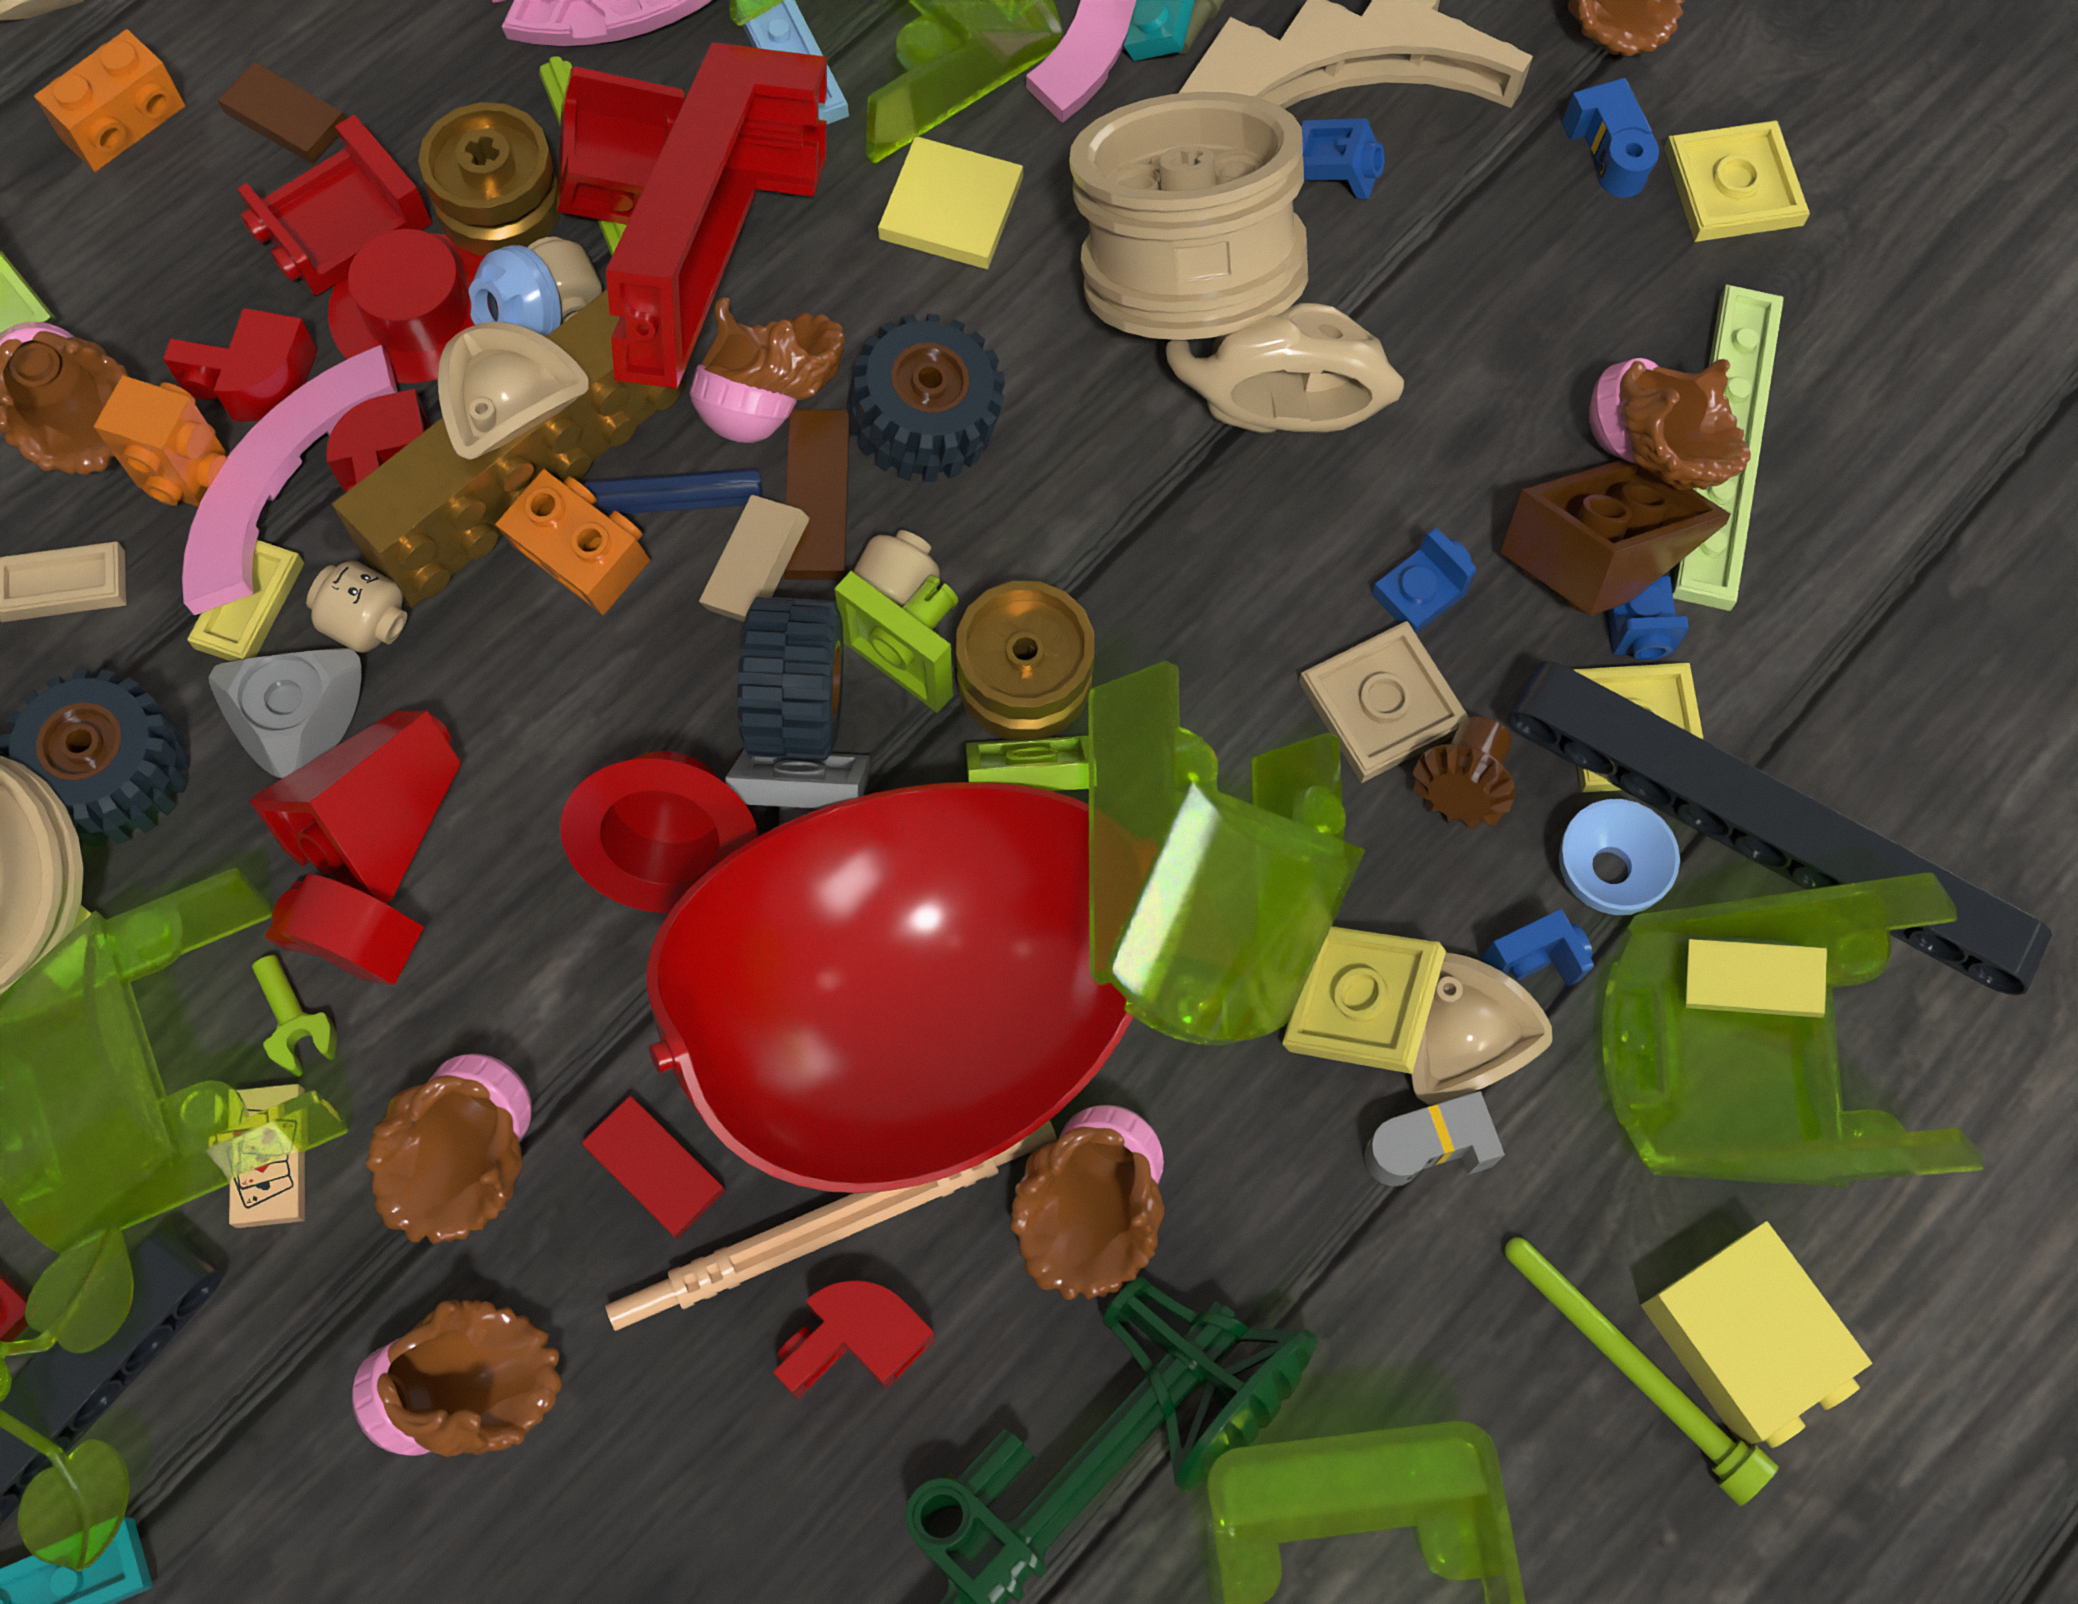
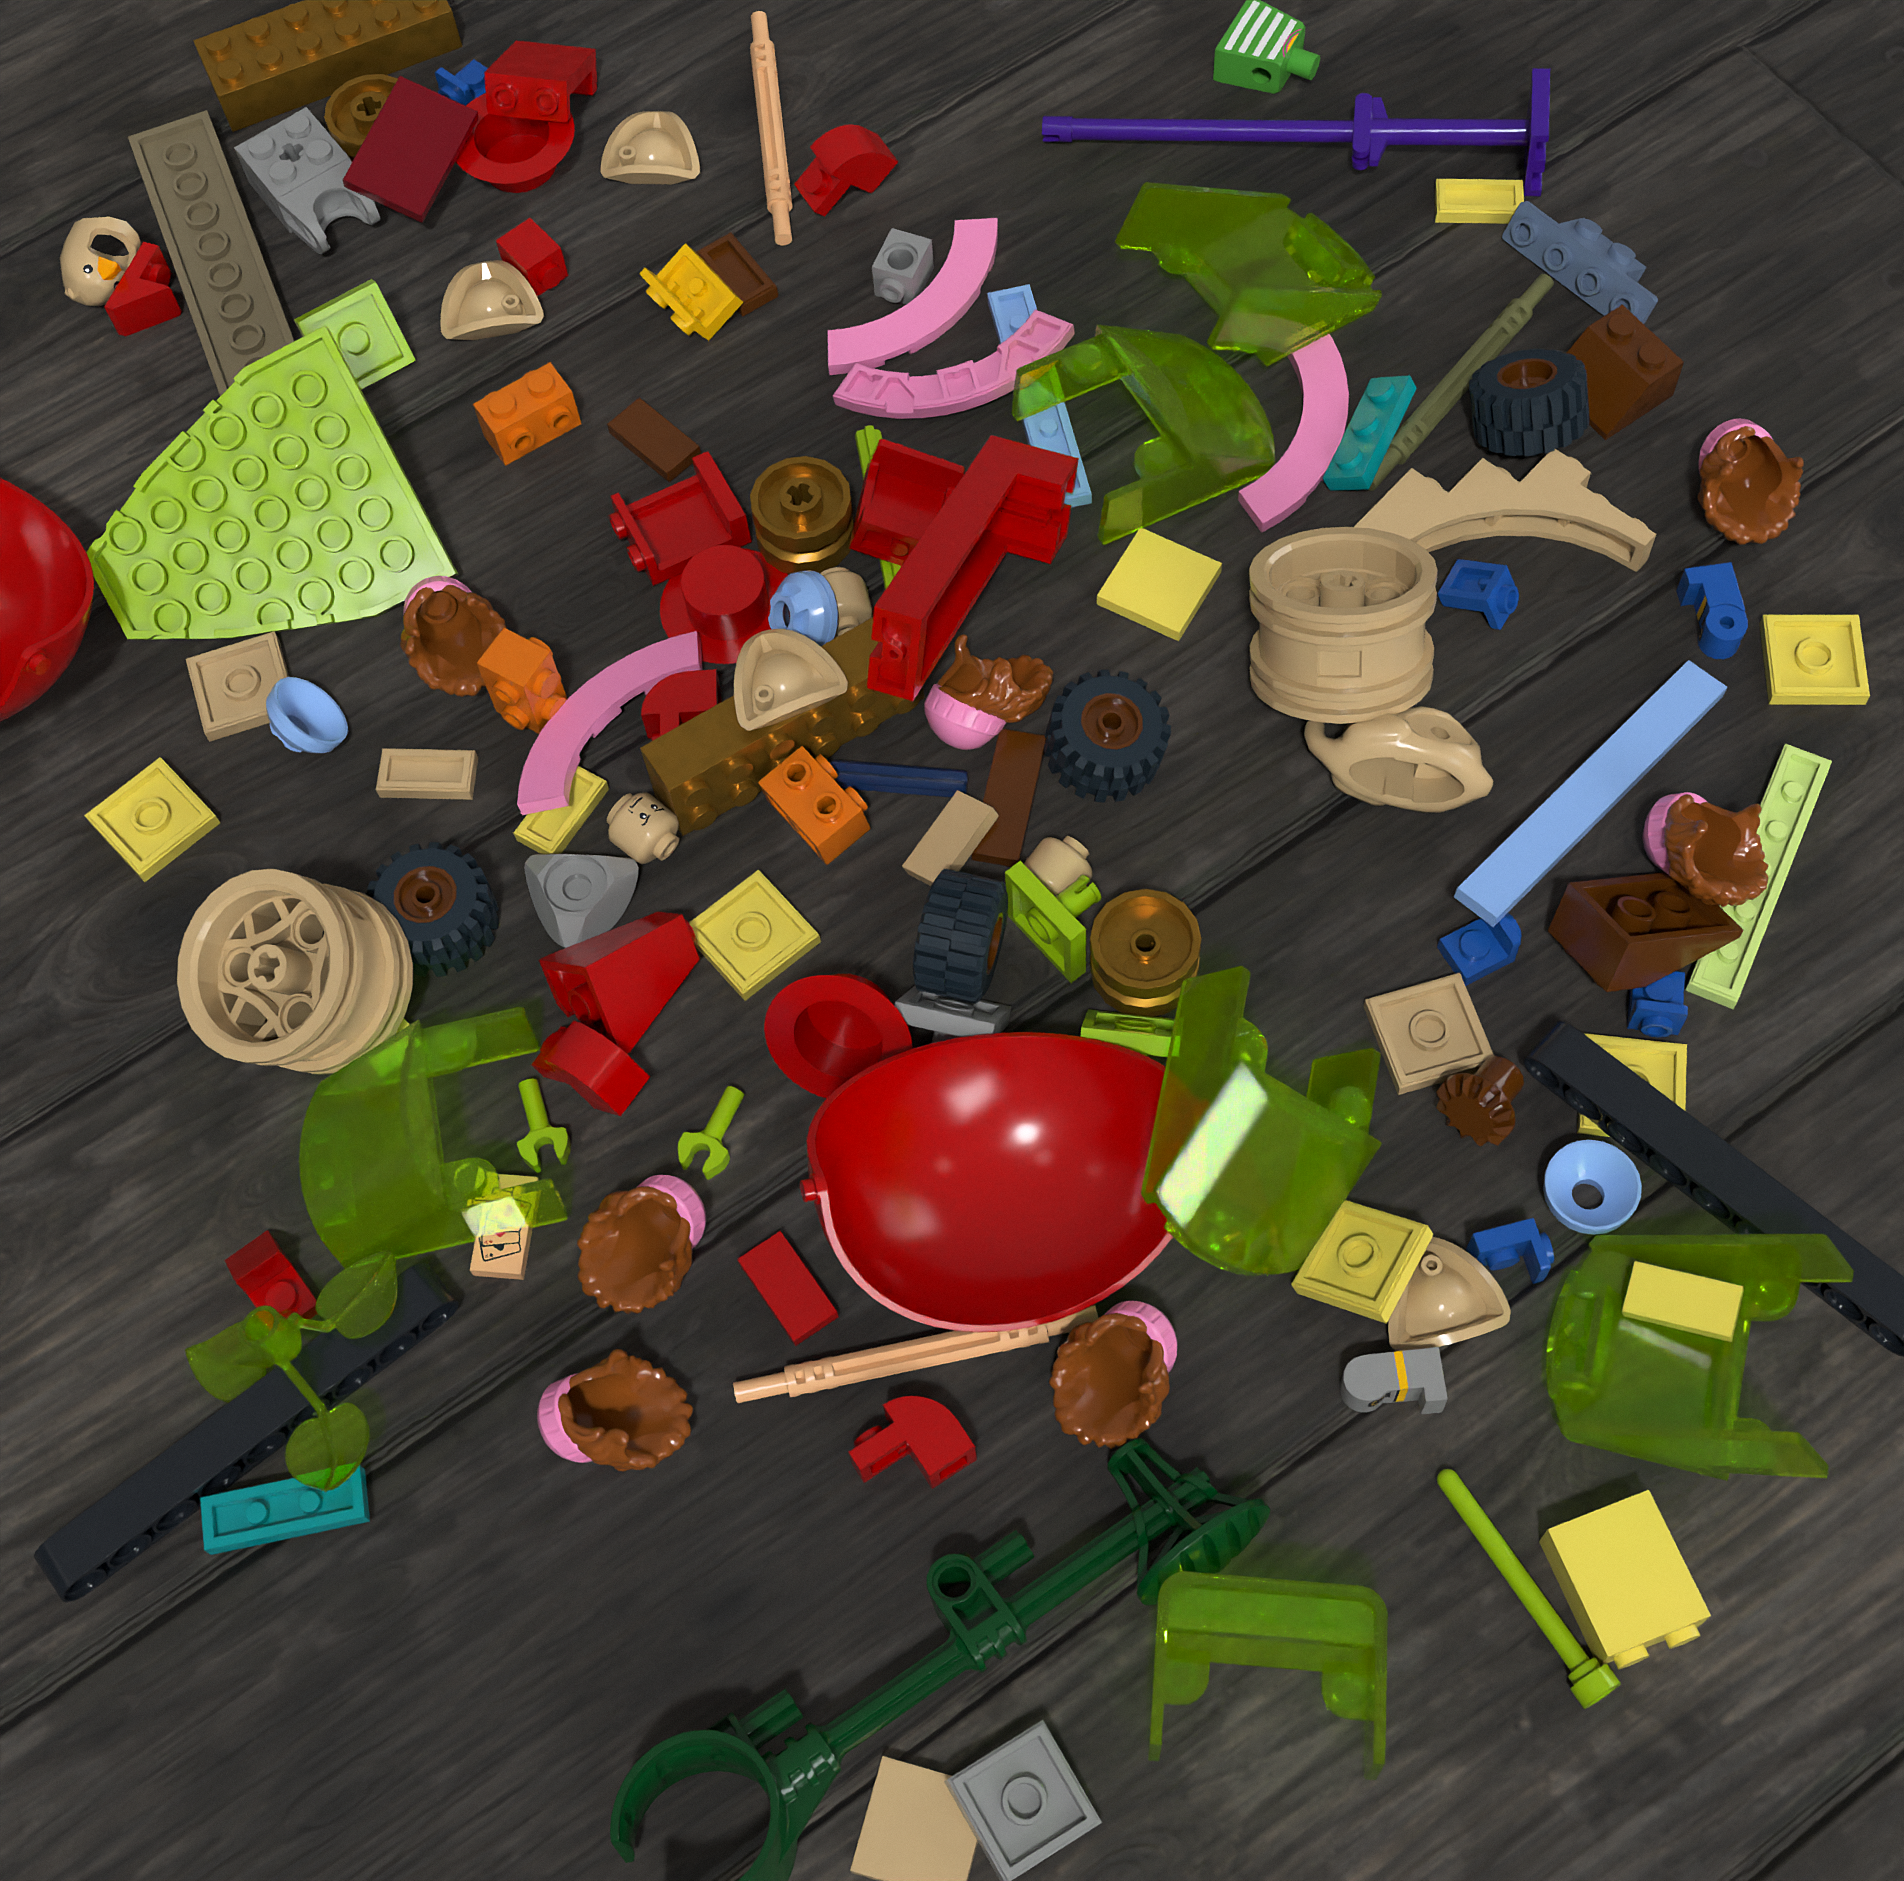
camera: 20 degrees right, 5 degrees down
red brick [163,308,318,422] -> none
none -> lime bar [678,1086,745,1180]
none -> light yellow tile [689,870,821,1001]
none -> light blue tile [1454,660,1727,927]

